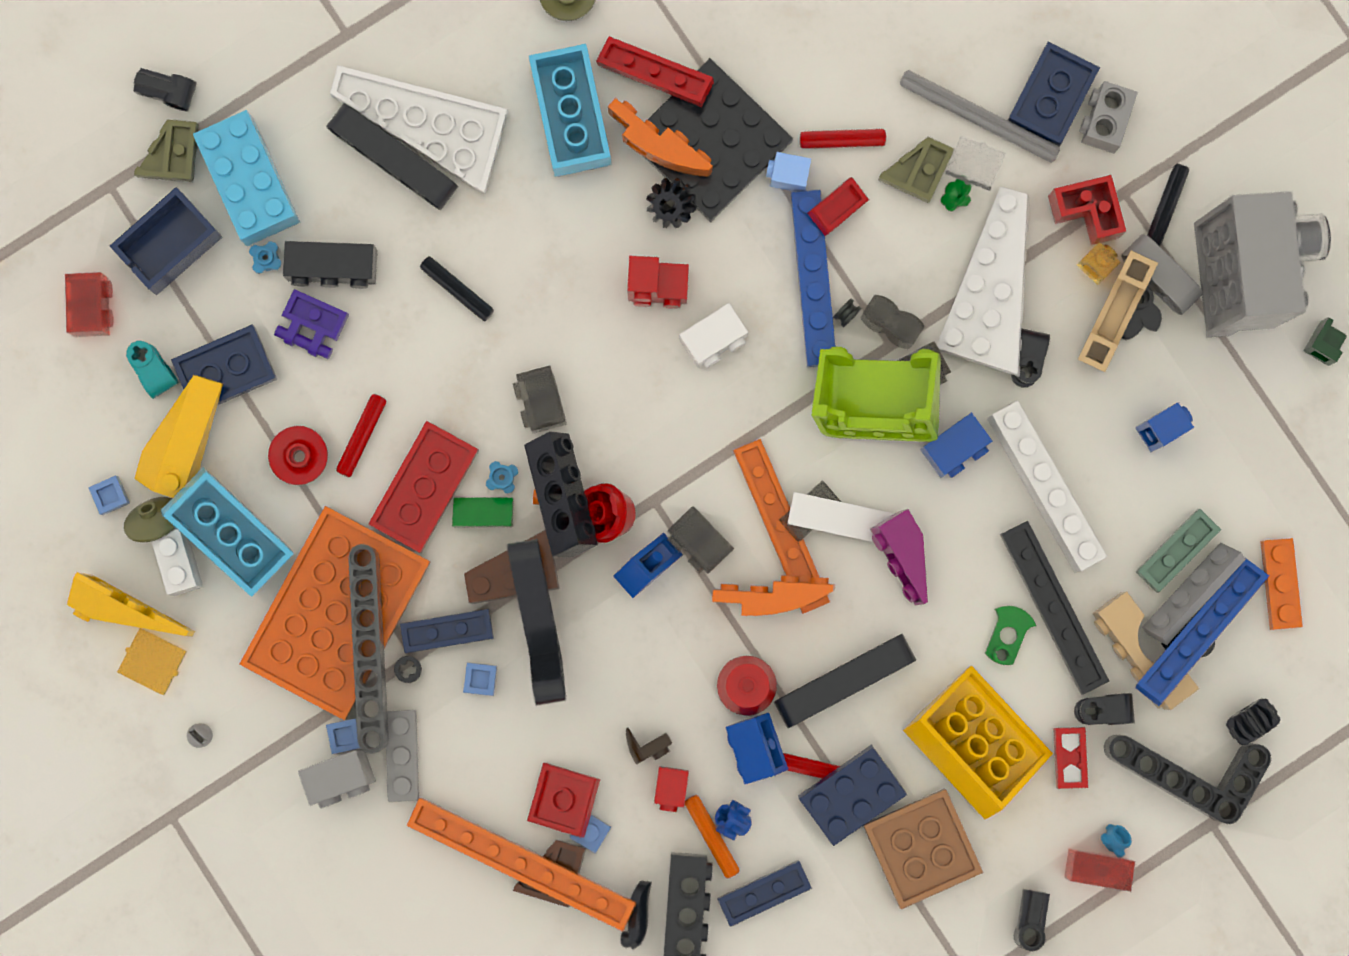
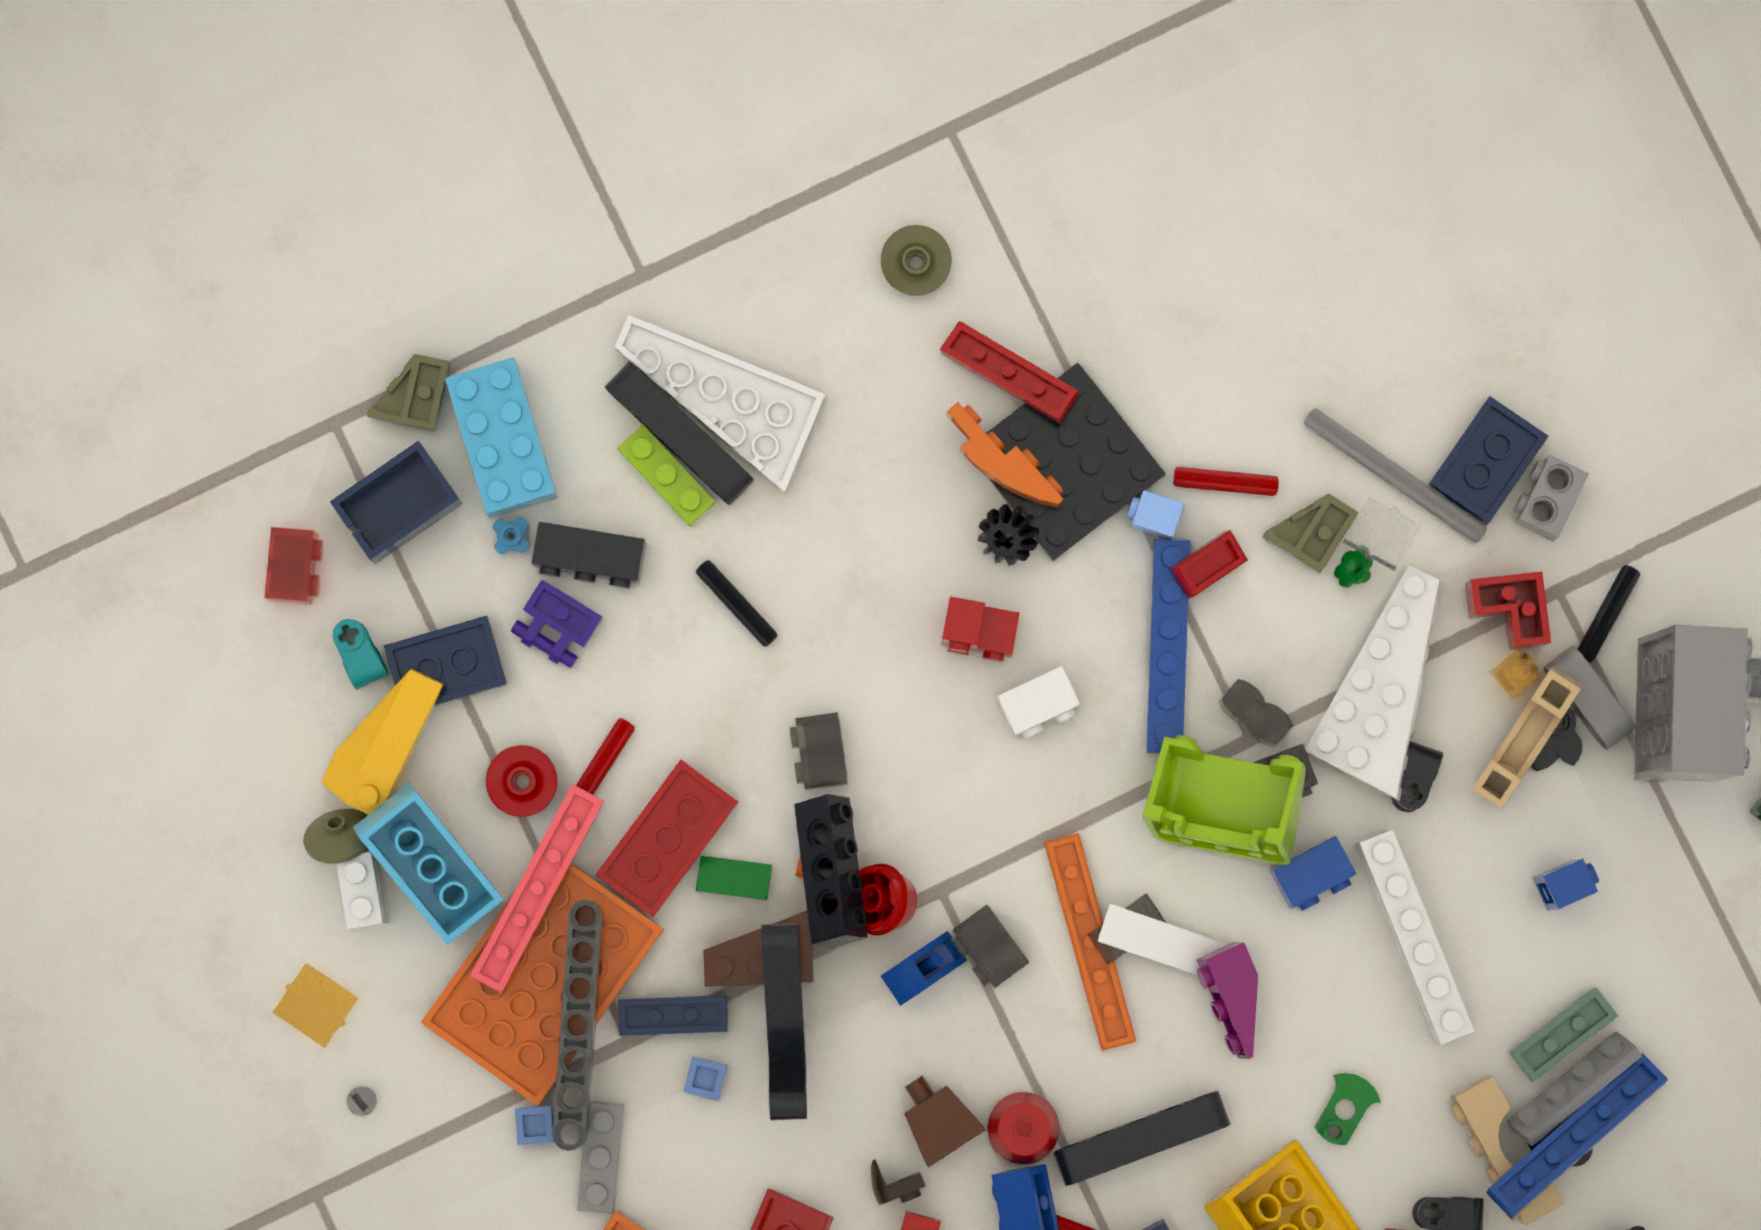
camera: 10 degrees right, 0 degrees up
yellow wedge [67,572,195,637] -> none
medium blue plate [88,475,130,515] -> none
black piece [133,68,197,111] -> none
light grey brick [298,749,376,809] -> none
black bush [394,656,422,683] -> none
dark azure plate [486,461,518,494] -> none
medium azure brick [529,44,612,177] -> none
orange slope [712,575,835,616] -> none
pearl dark grey bush [833,298,862,328] -> none
black plate [1000,521,1110,695] -> none
orange plate [1260,538,1303,630] -> none
none -> coral plate [470,784,605,993]
none -> lime plate [617,424,716,527]
none -> reddish brown torso [904,1075,986,1168]

